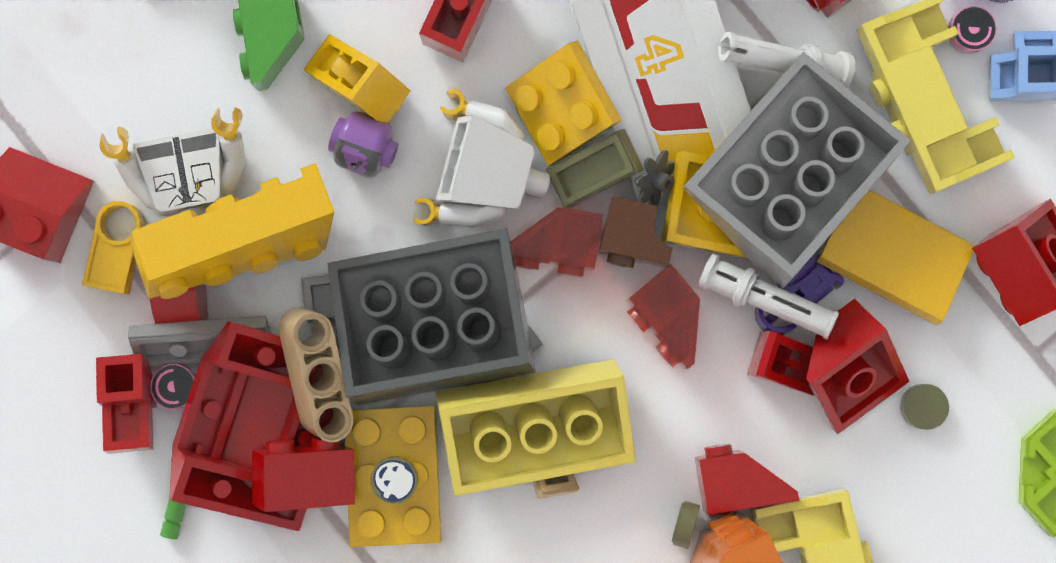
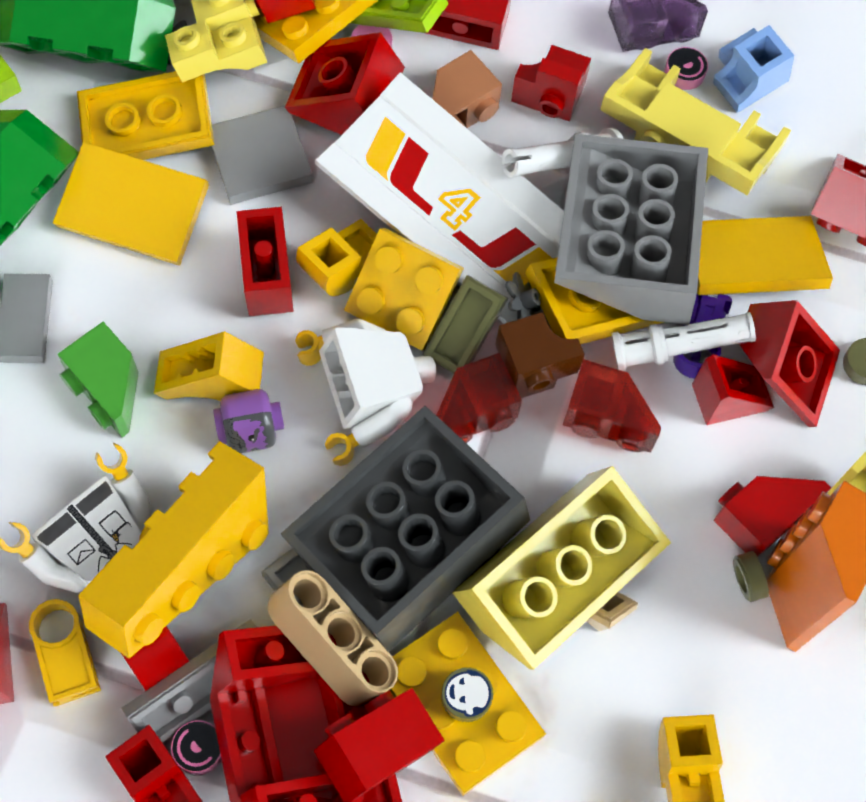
camera: 40 degrees left, 20 degrees down
none -> yellow brick [296,219,377,296]

